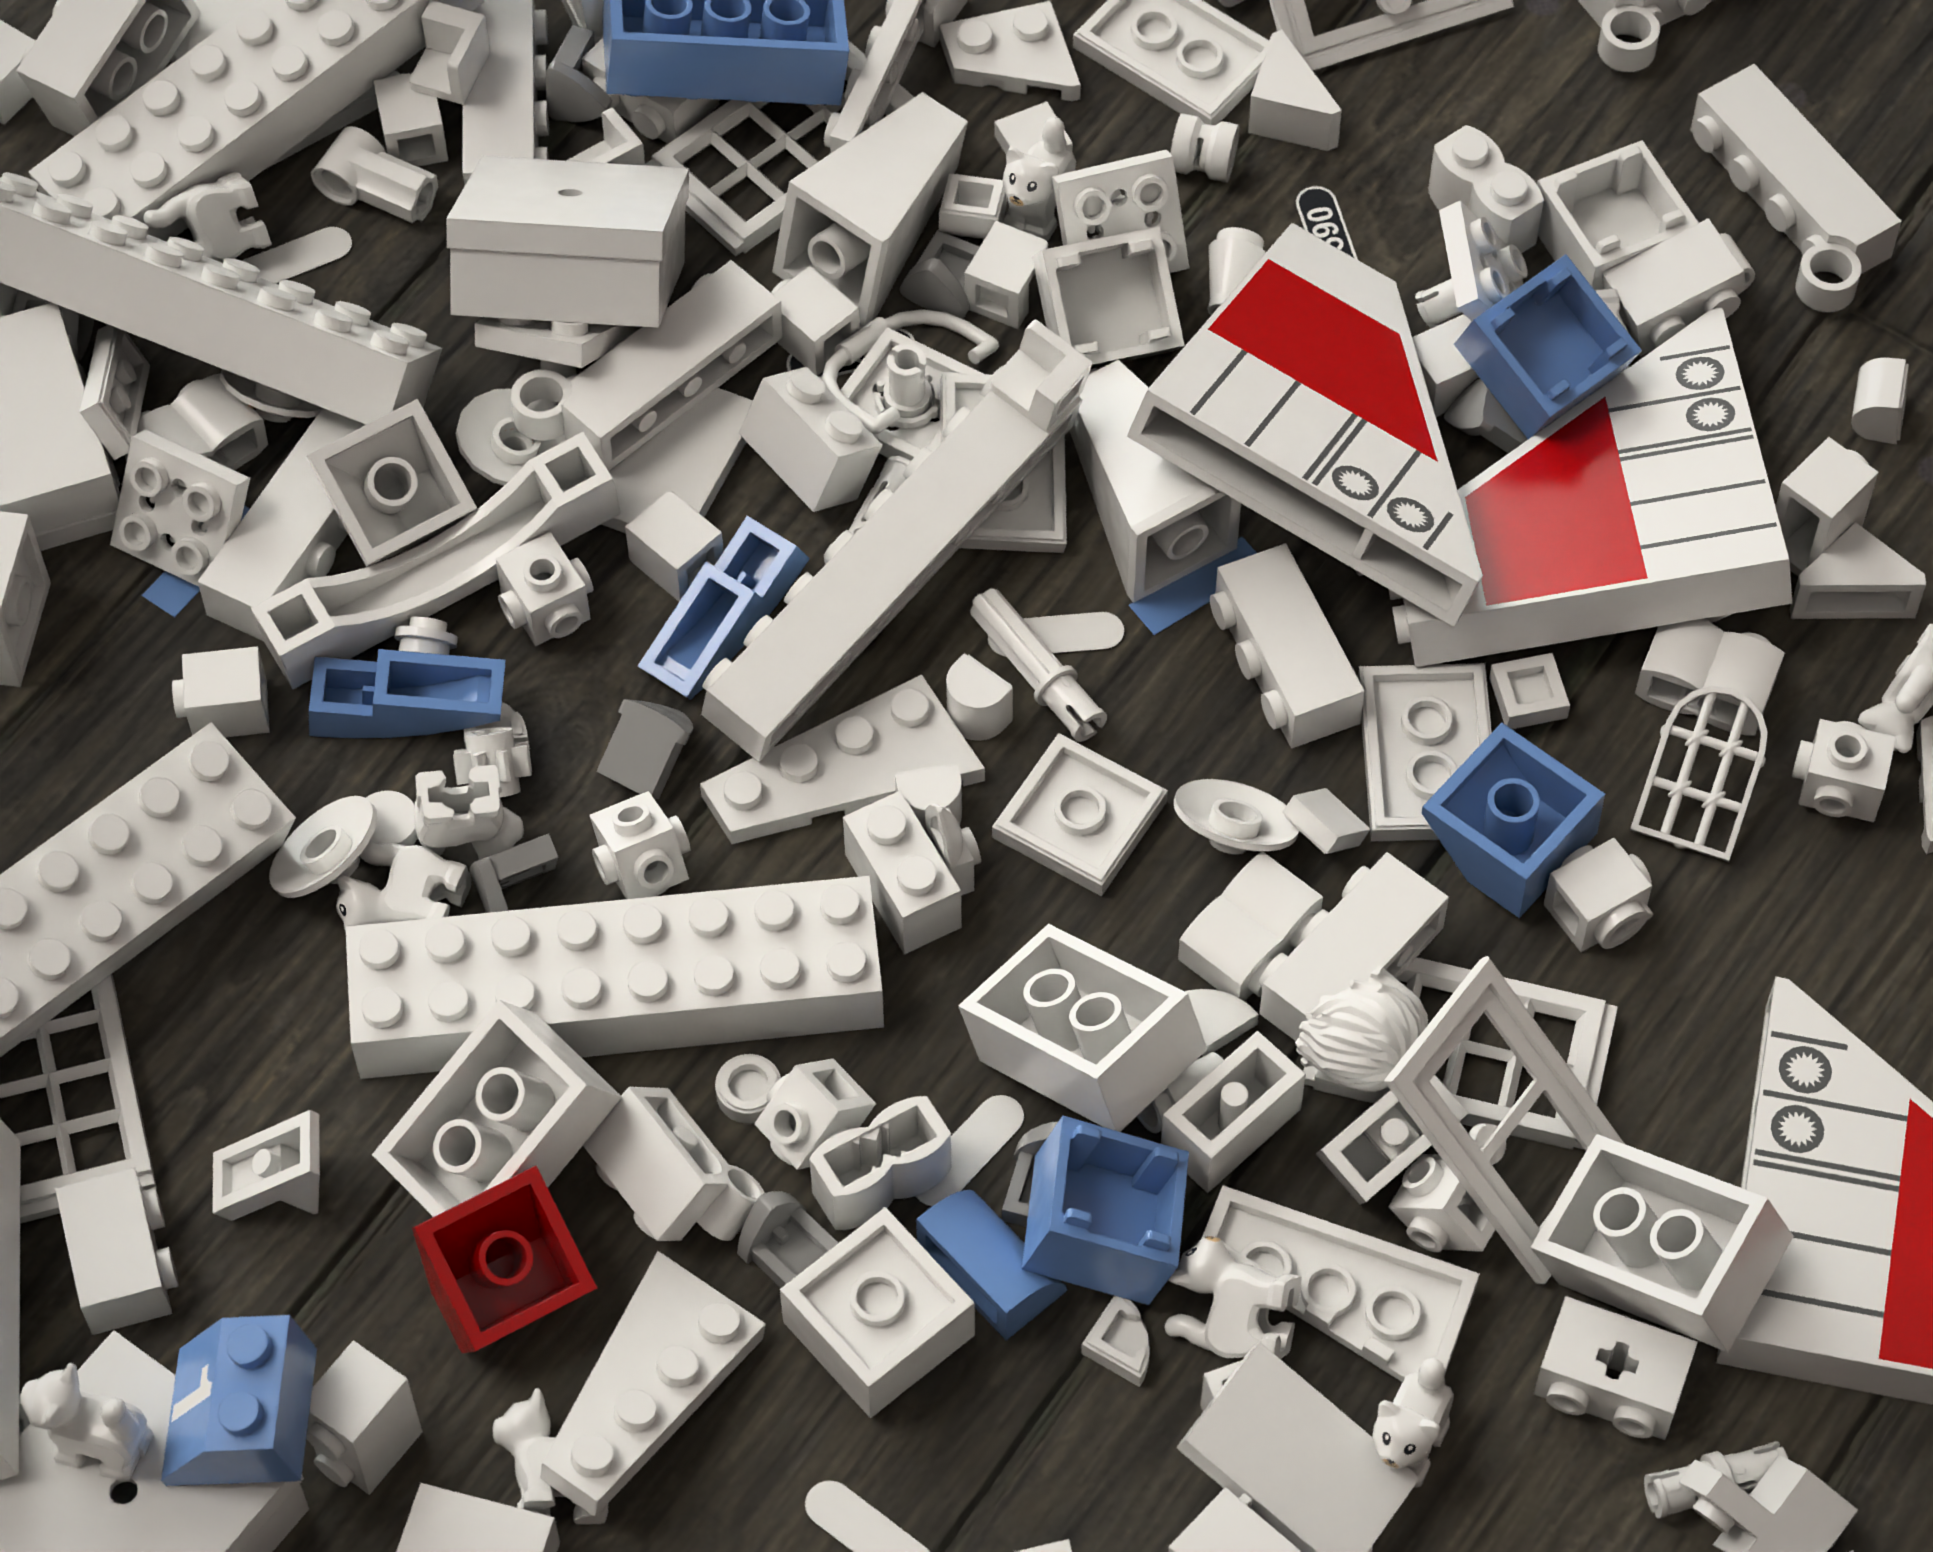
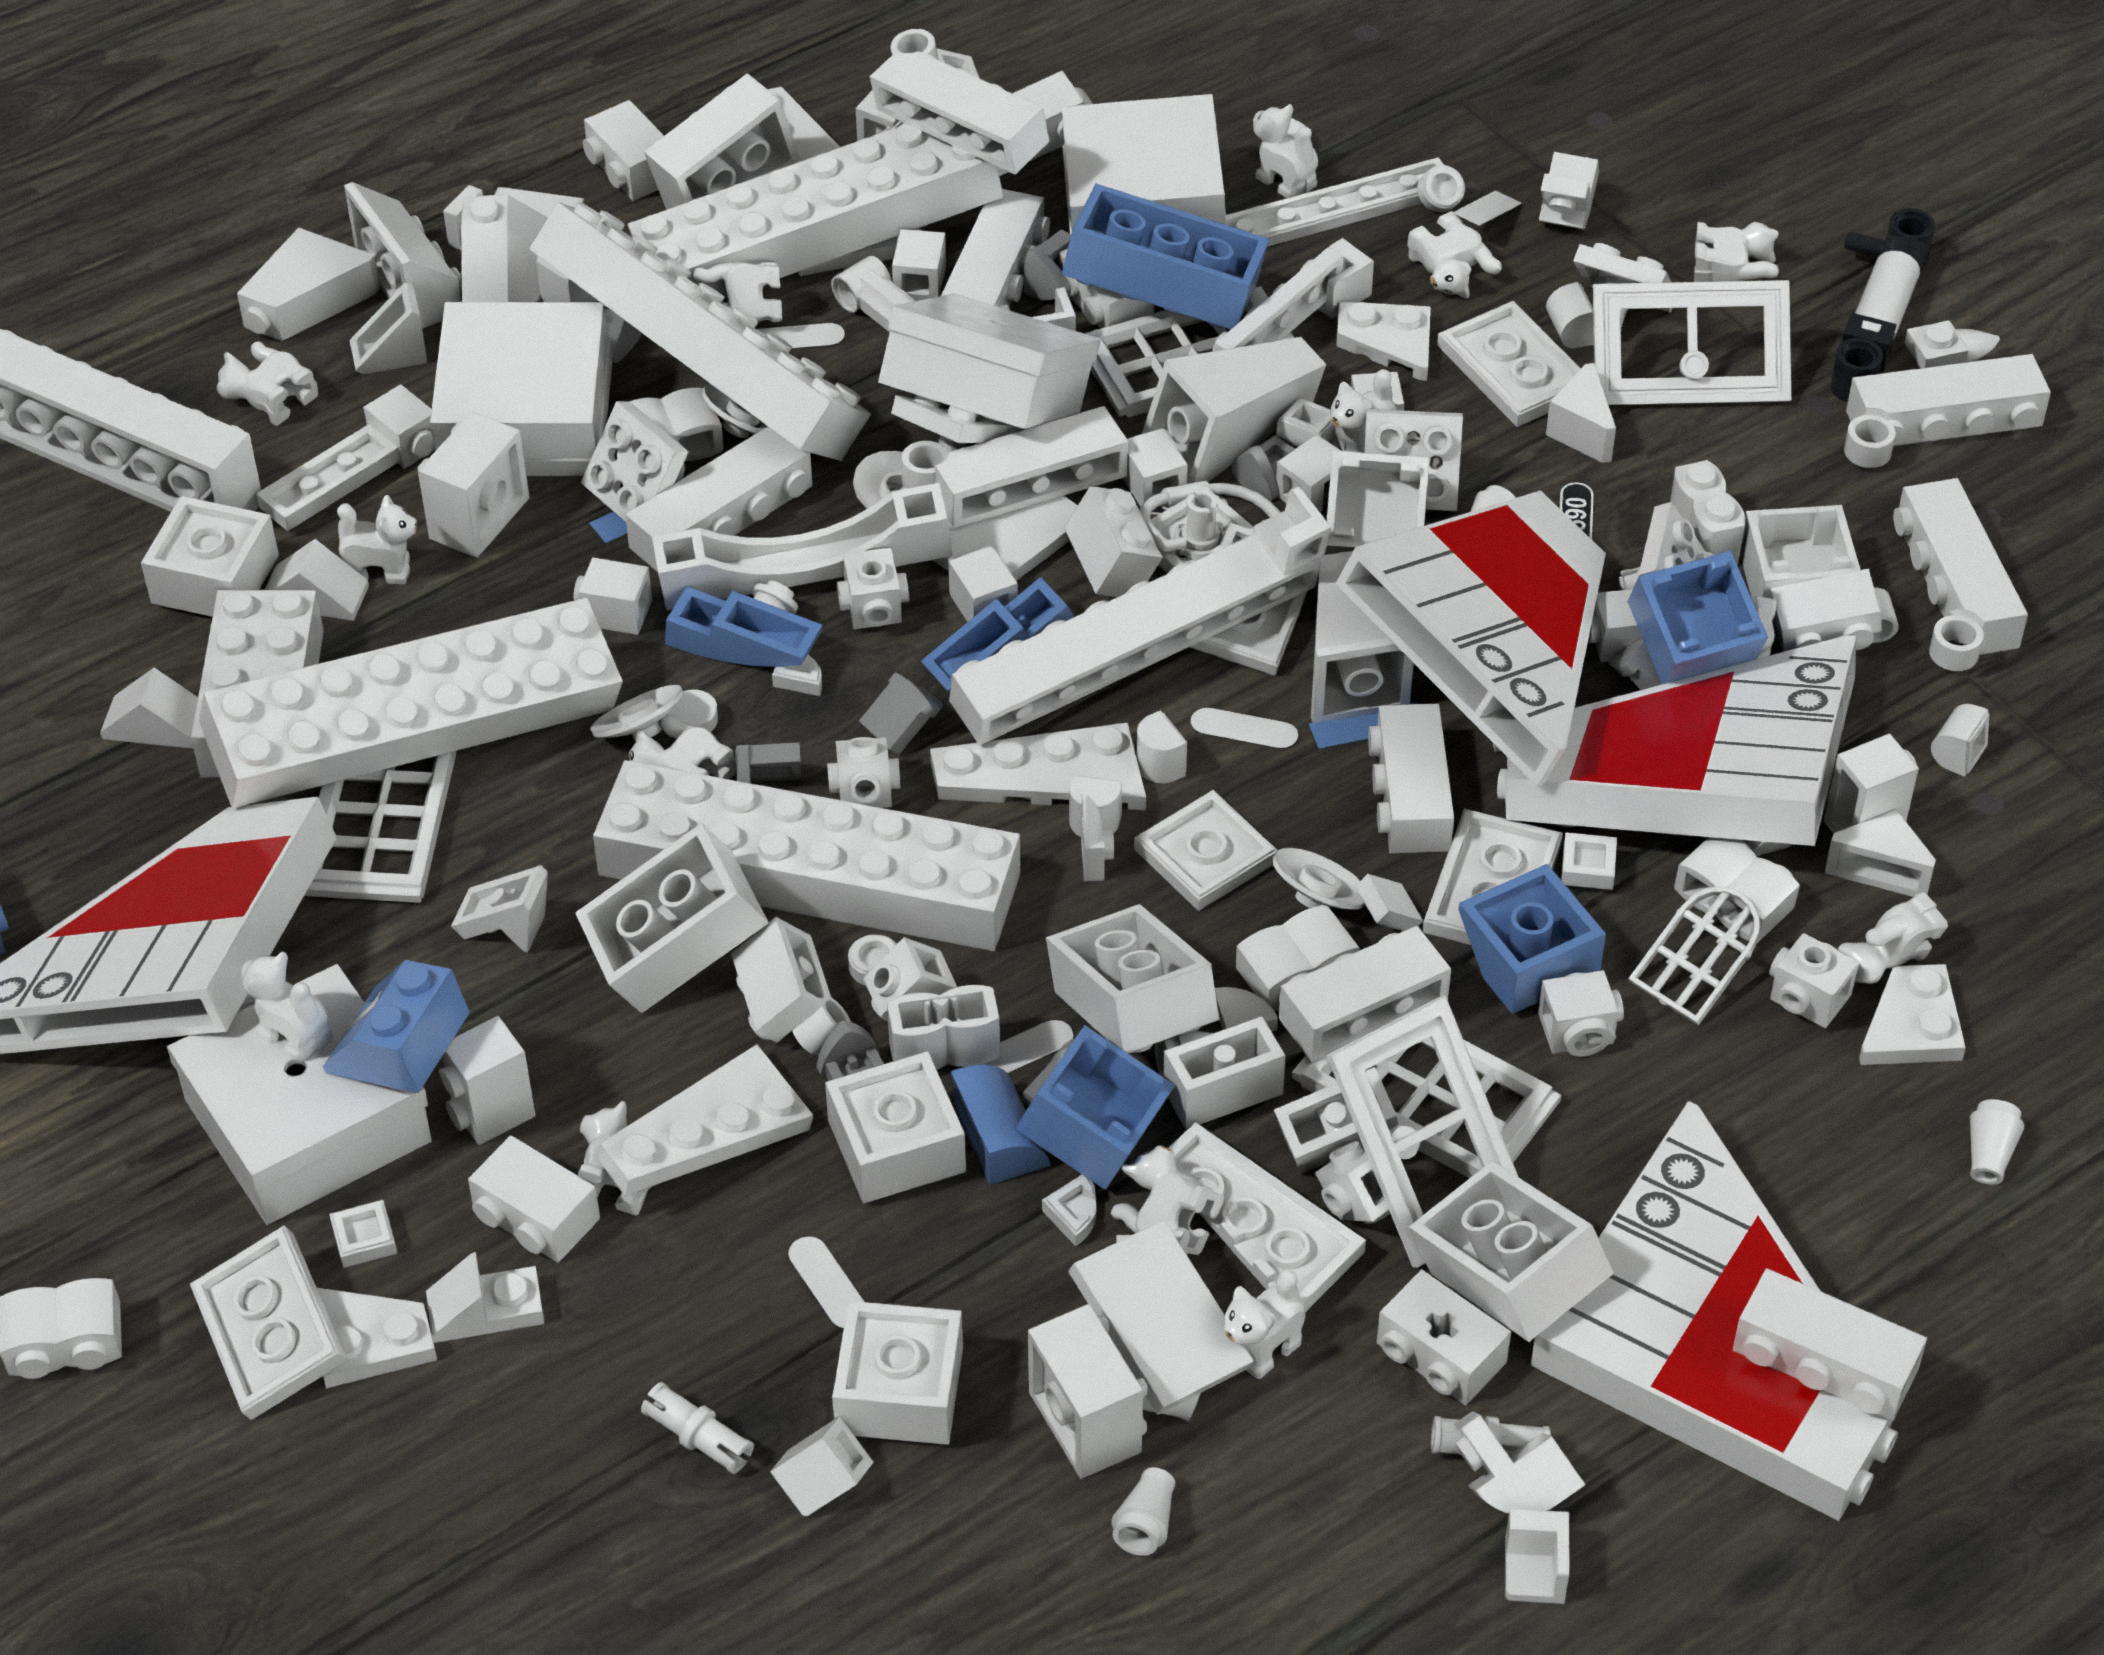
camera: 20 degrees right, 10 degrees down
white brick [55,1167,179,1335] -> none
white tile [80,325,150,460] -> none
white slope [306,399,477,567] -> none
white panel [410,0,490,105] -> none
red slope [412,1165,597,1353] -> none
white animal [414,765,524,860] -> none
white gear [453,727,532,797] -> none
white brick [843,790,962,954] -> none
white axle [970,588,1107,742] -> none
white wheel [1170,113,1240,182] -> none
white hair [1295,966,1428,1092] -> none

